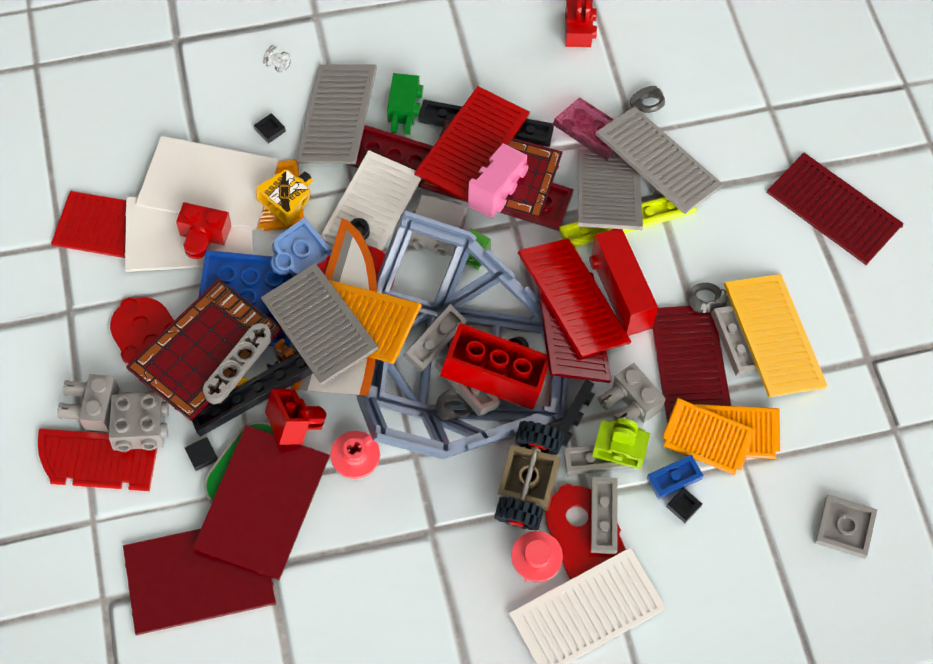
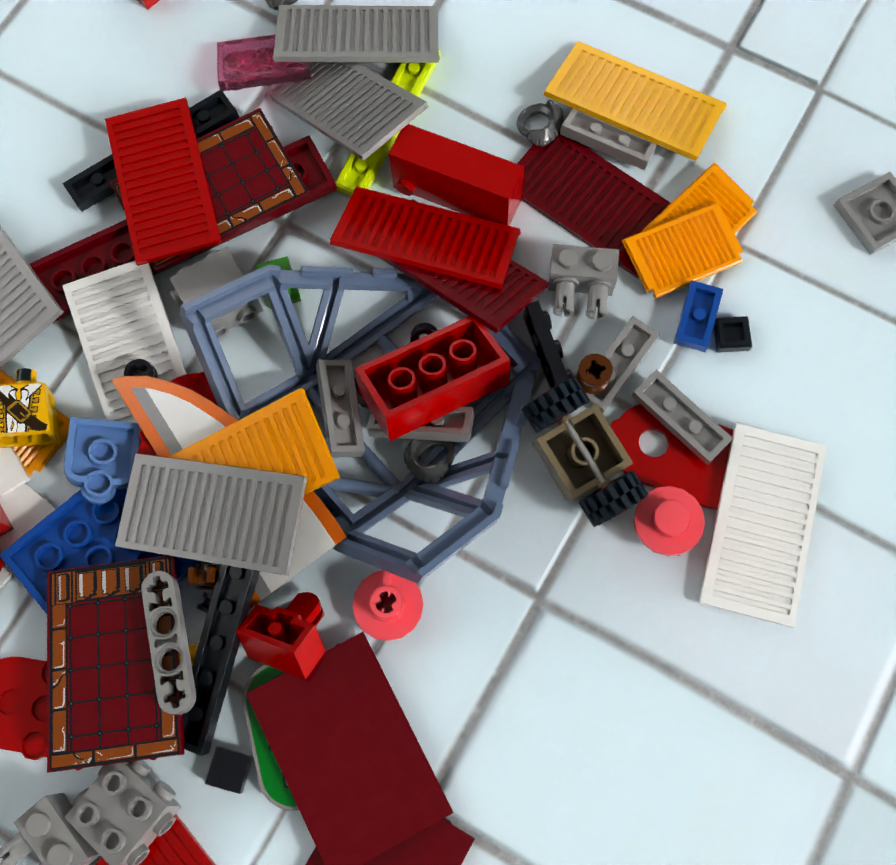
camera: 40 degrees left, 10 degrees up
green hinge [387,73,424,135] -> none
bright pink wedge [468,143,529,218] -> none
lime brick [592,418,651,470] -> none
none -> reddish brown wheel [576,354,613,394]

